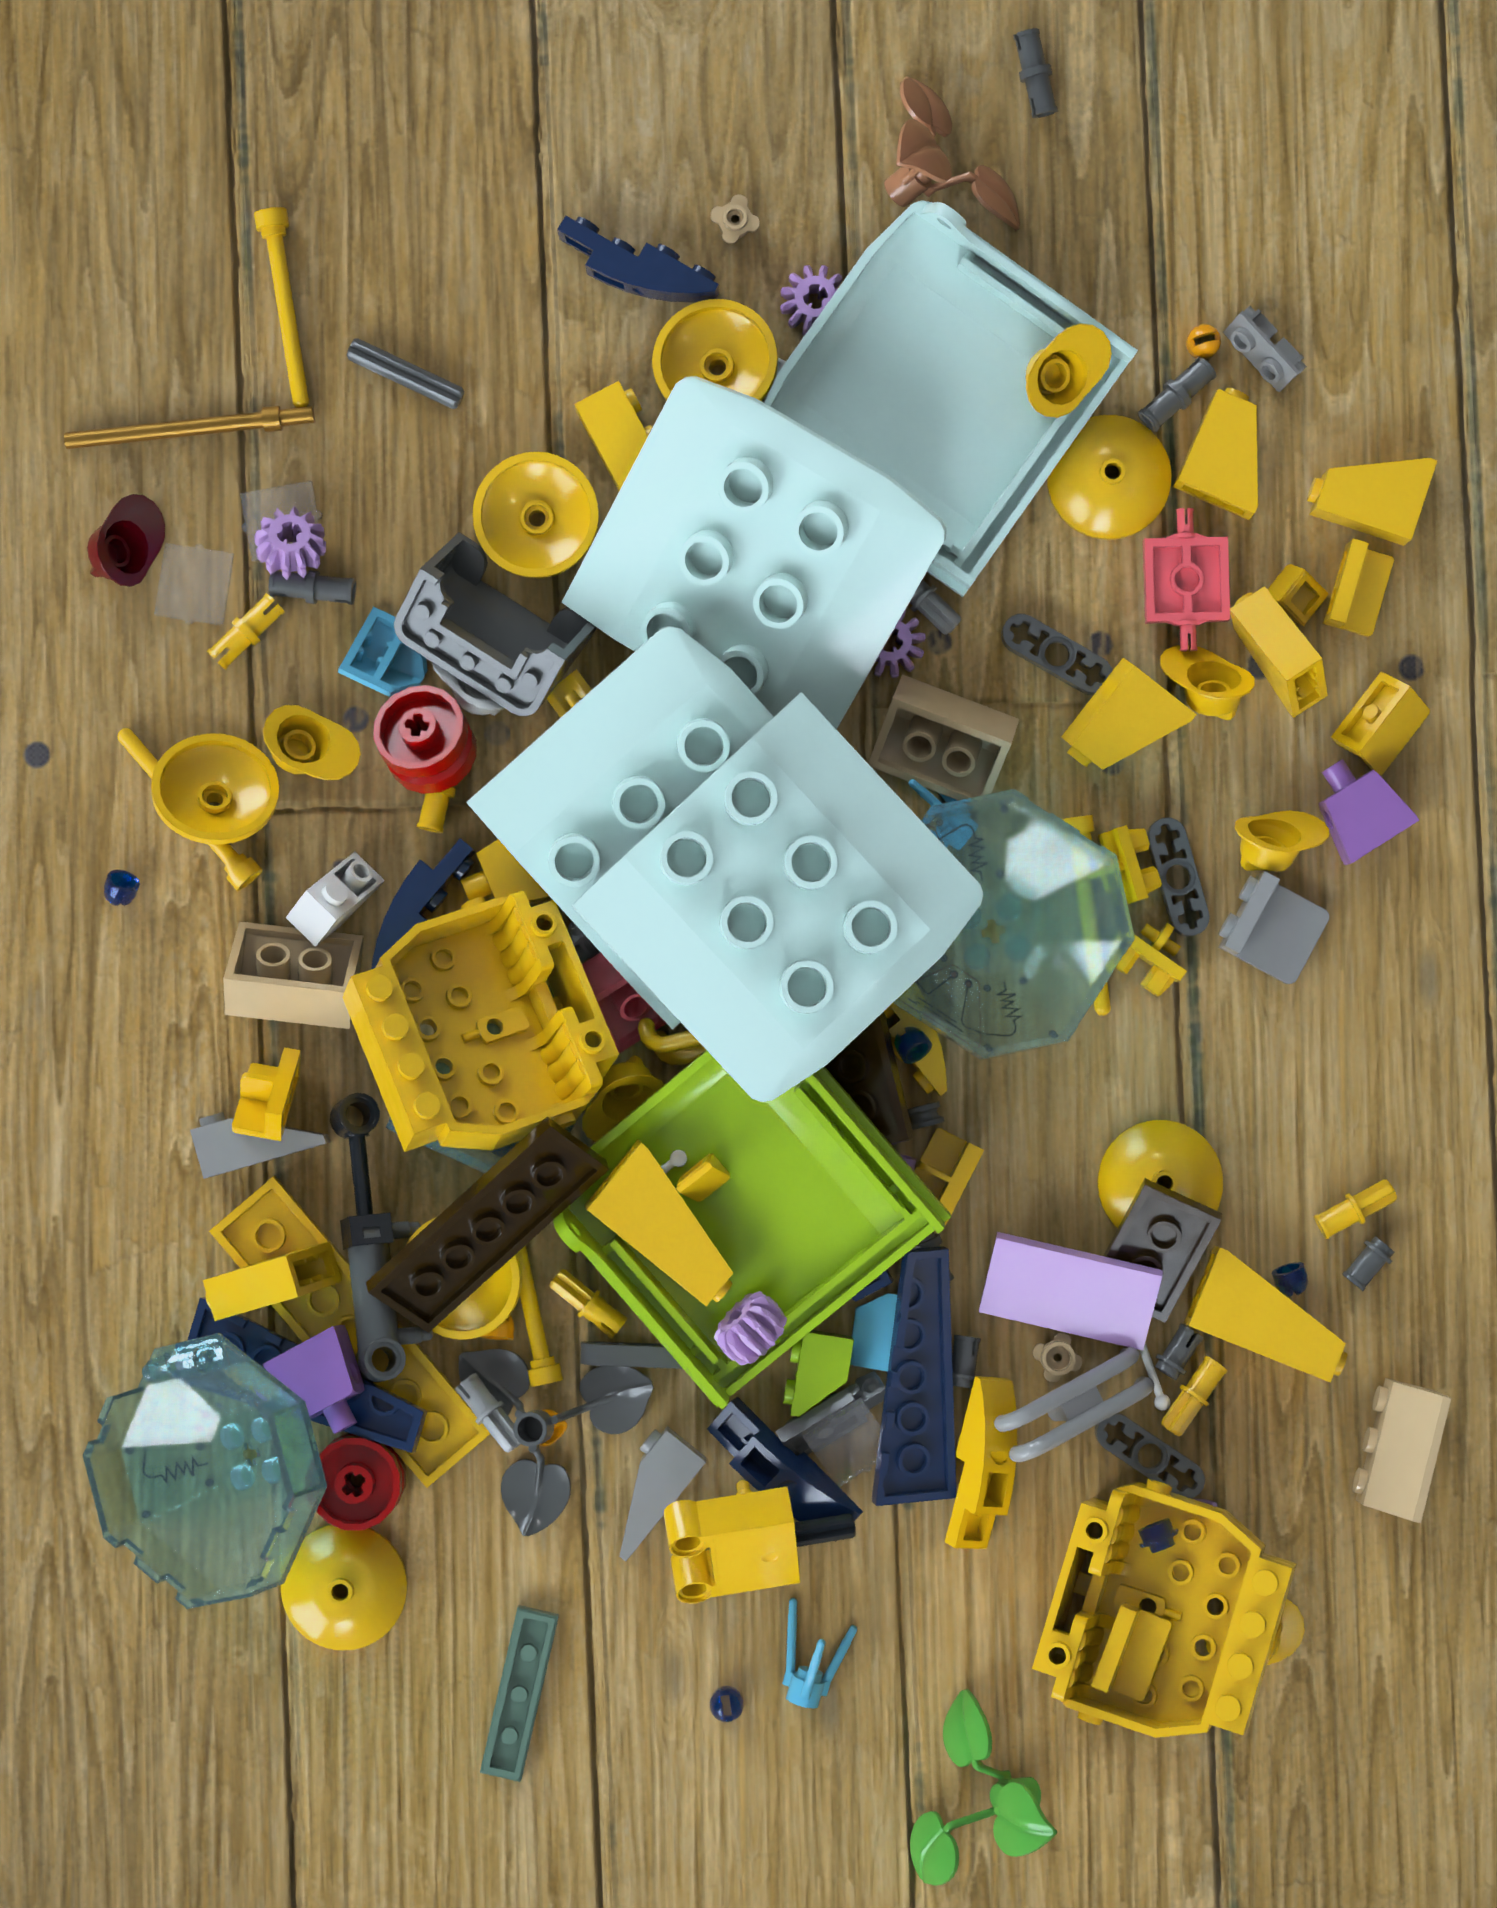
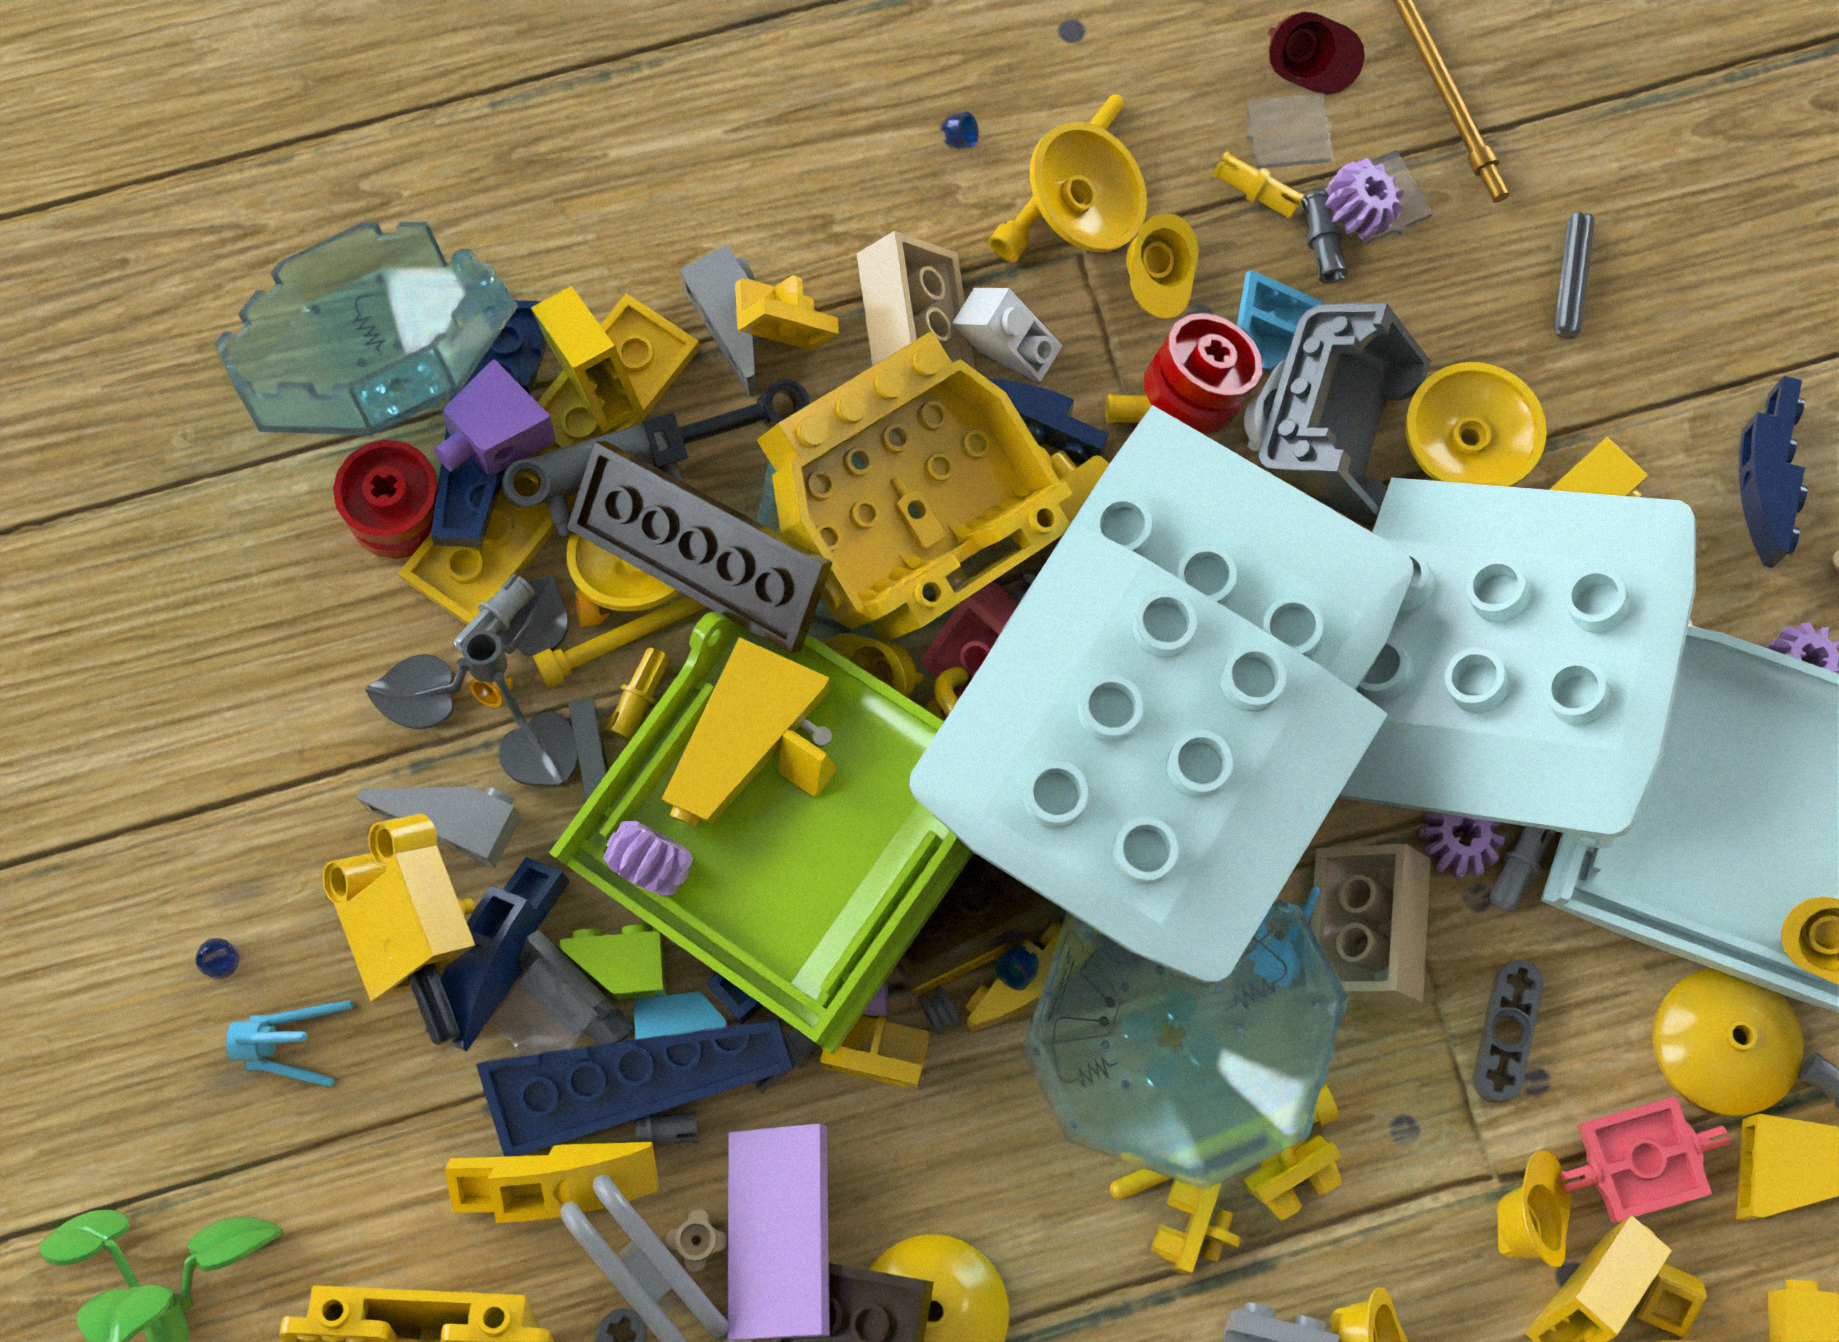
camera: 80 degrees right, 15 degrees down
yellow piece [254,207,309,408] -> none
yellow dish [281,1524,408,1650] -> none
sand green tile [480,1605,559,1782] -> none
yellow dish [652,299,778,401] -> none
yellow slope [1061,658,1197,770] -> none
dark grey beam [1147,818,1210,936] -> none

